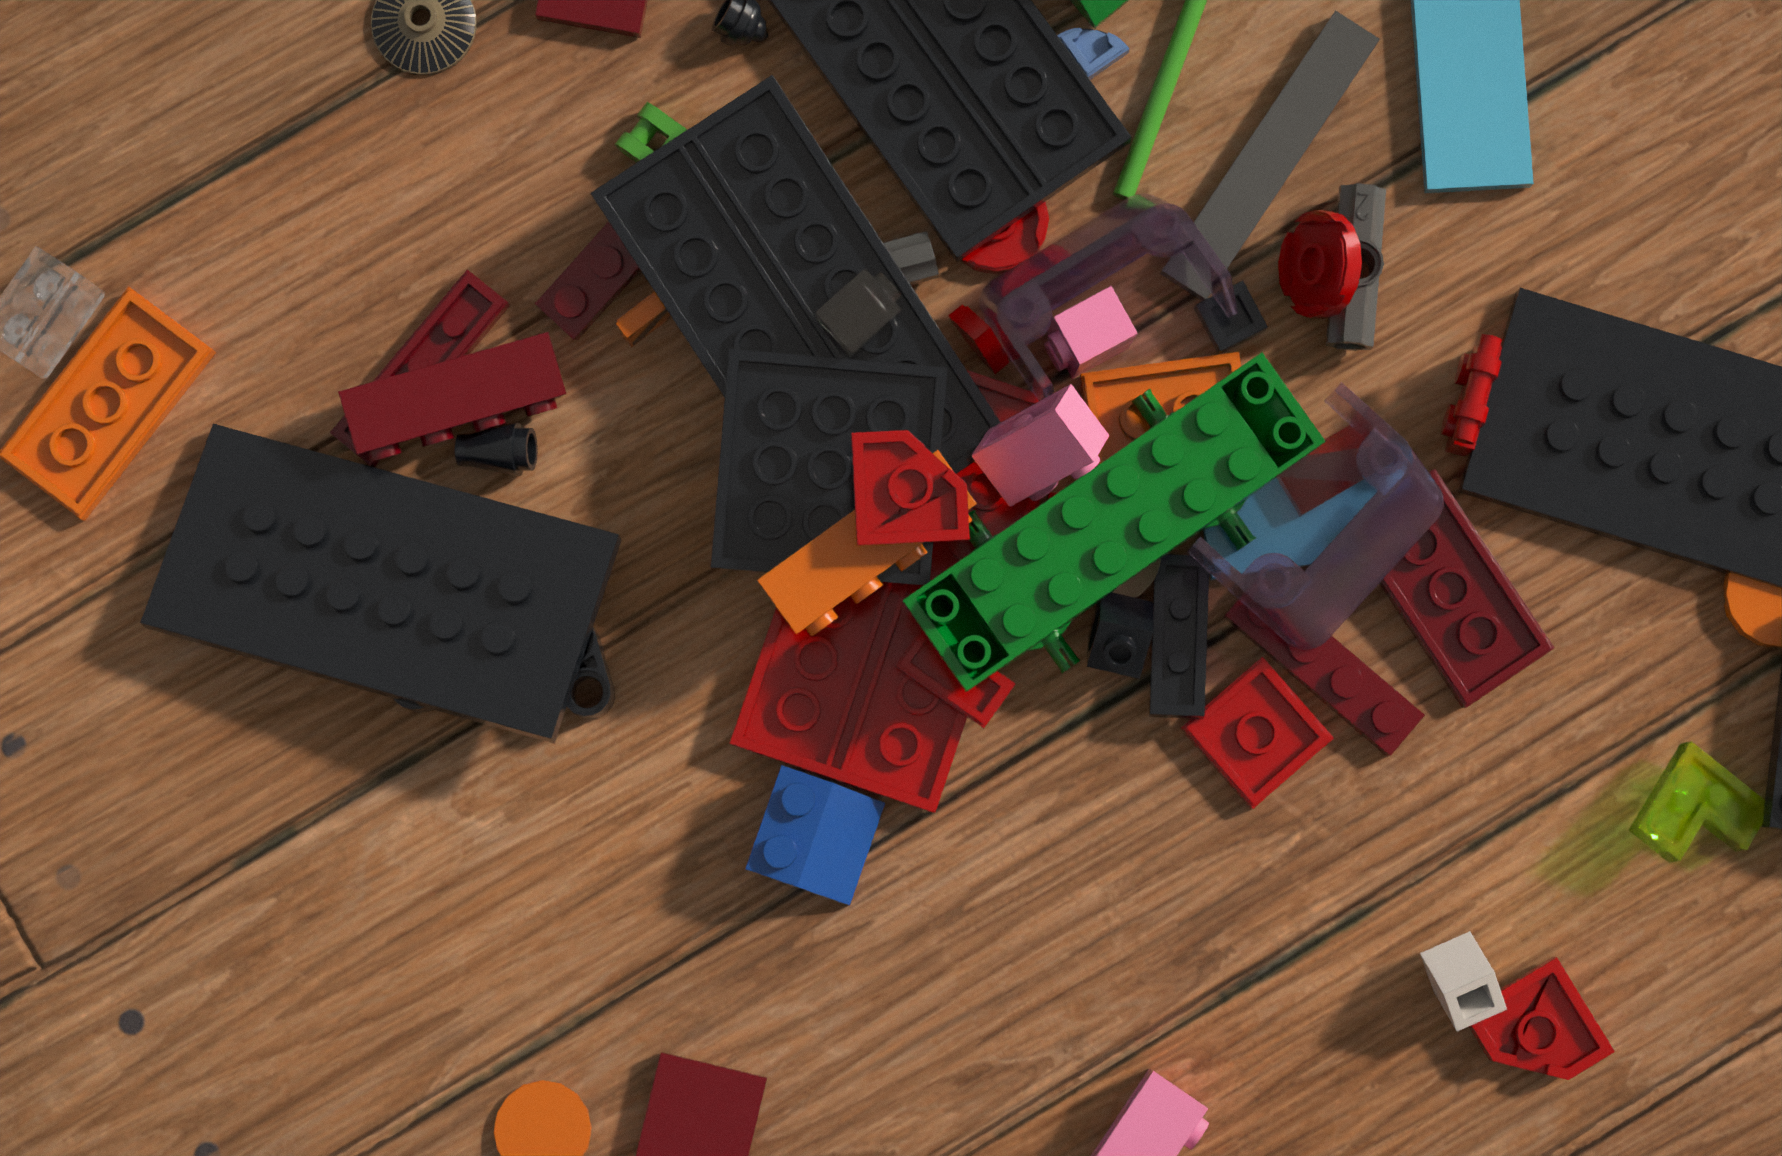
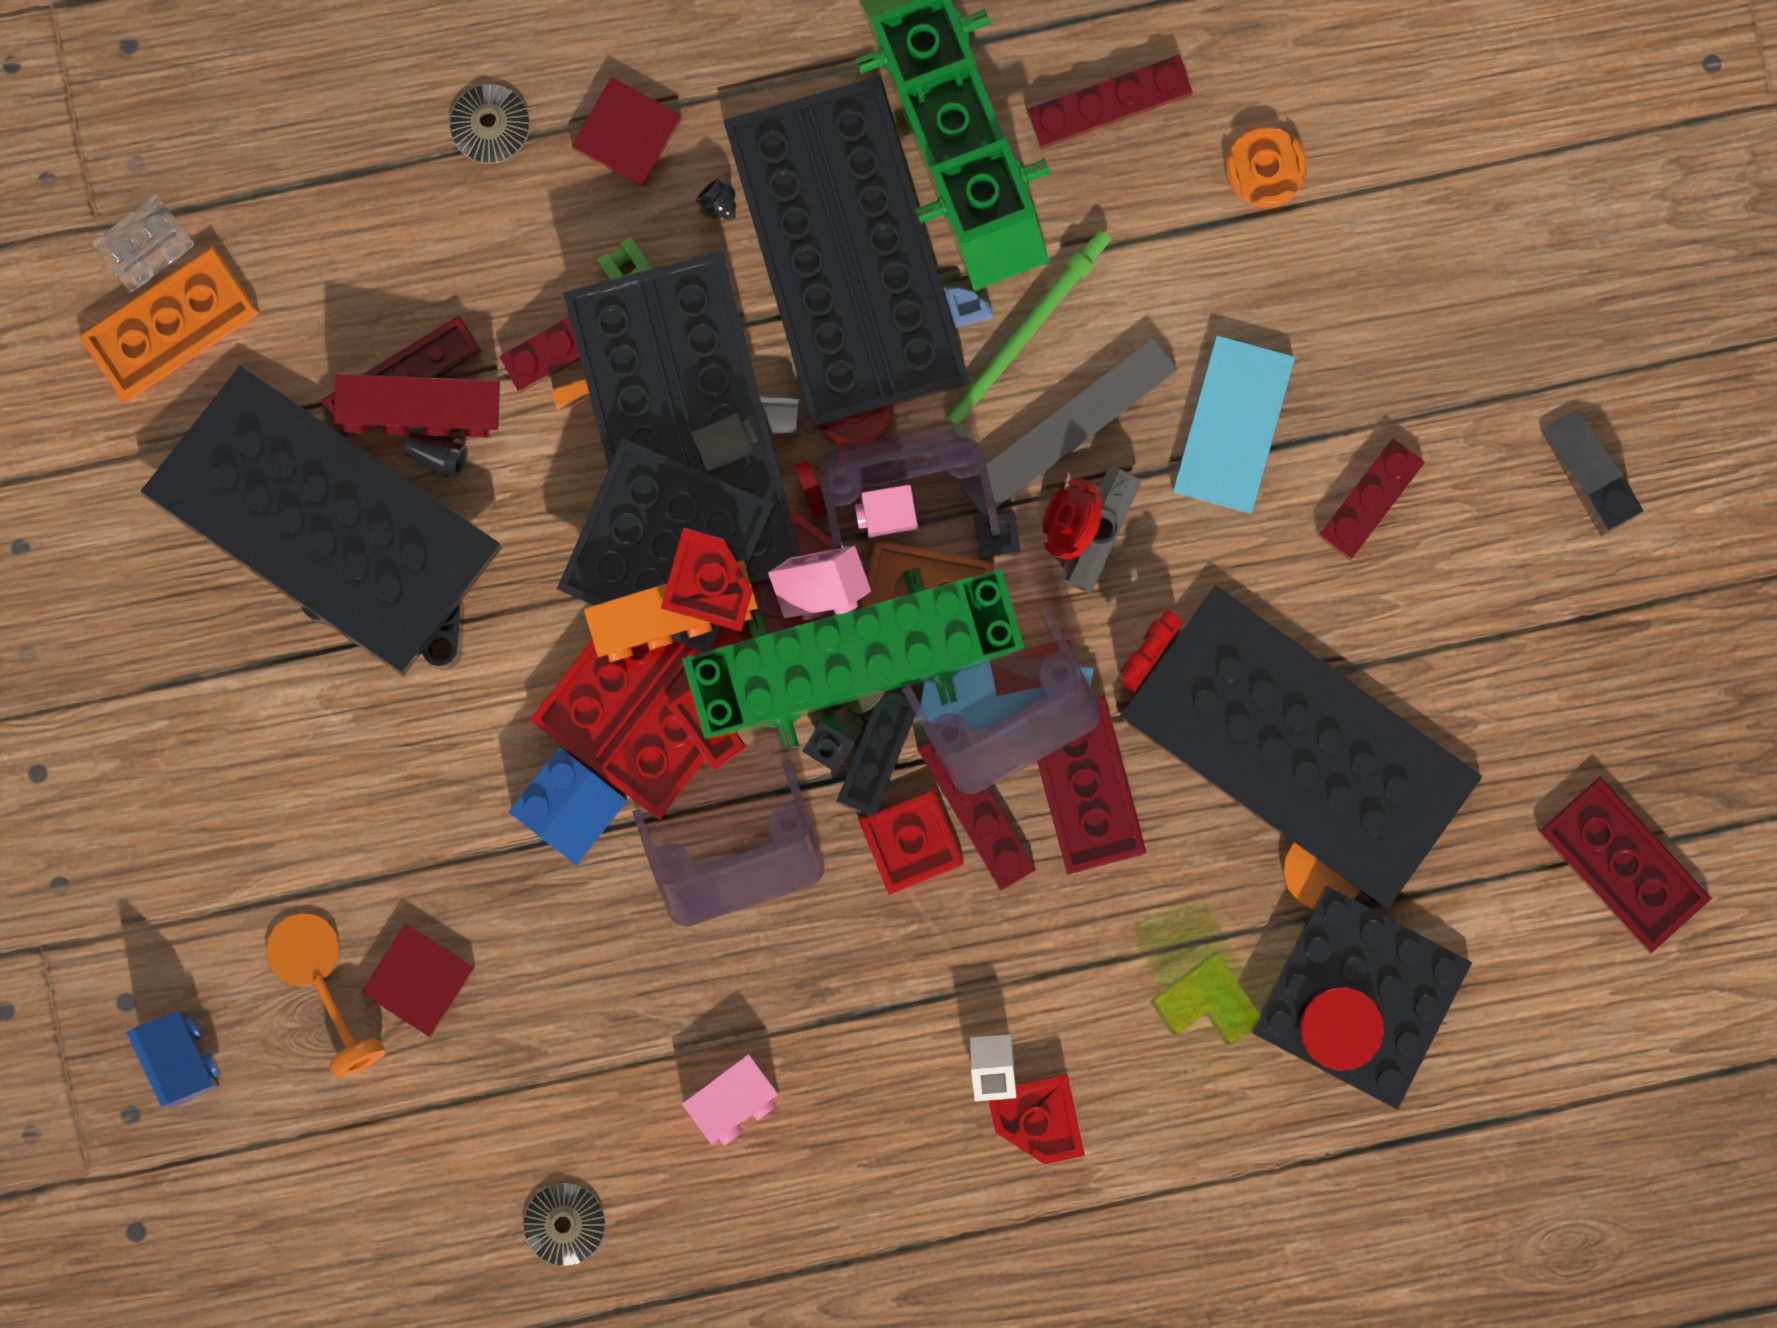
camera: 25 degrees right, 0 degrees up
none -> clear purple windscreen [632,759,825,927]
none -> dark red plate [1318,438,1425,561]

